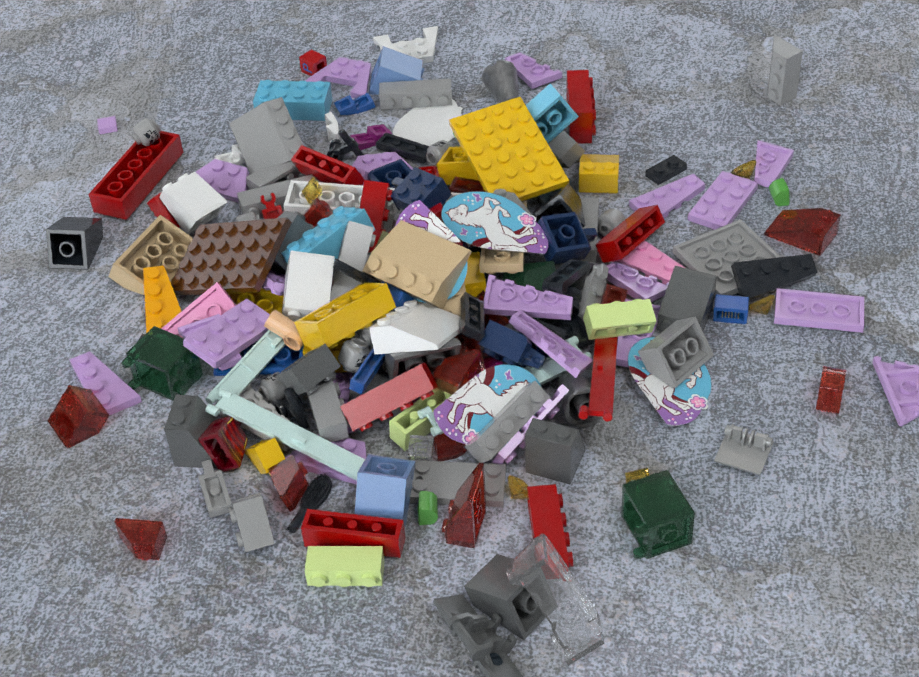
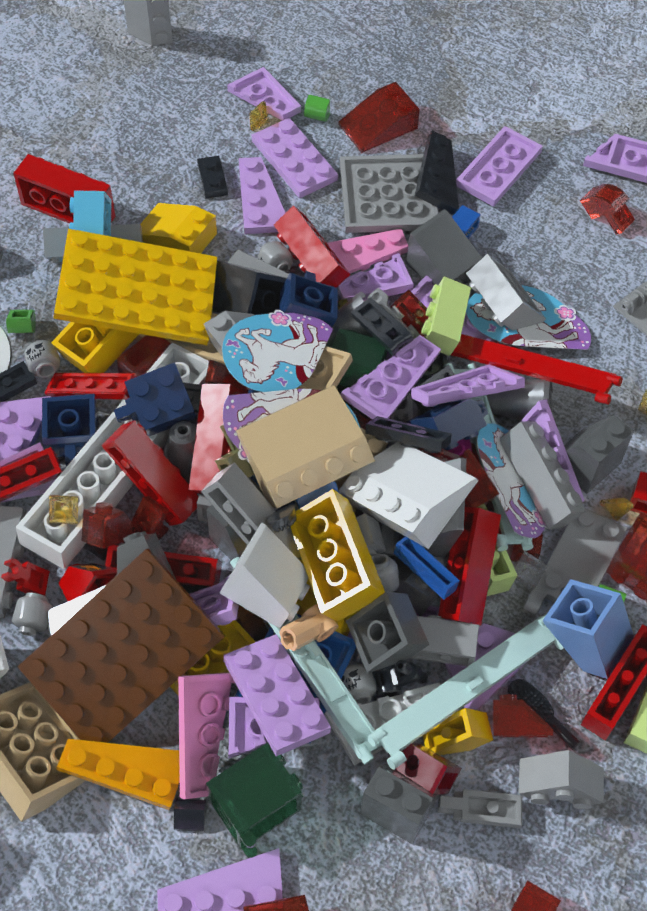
camera: 70 degrees left, 15 degrees up
medium azure brick [281,206,375,264] -> none
clear yellow slope [748,294,775,315] -> none

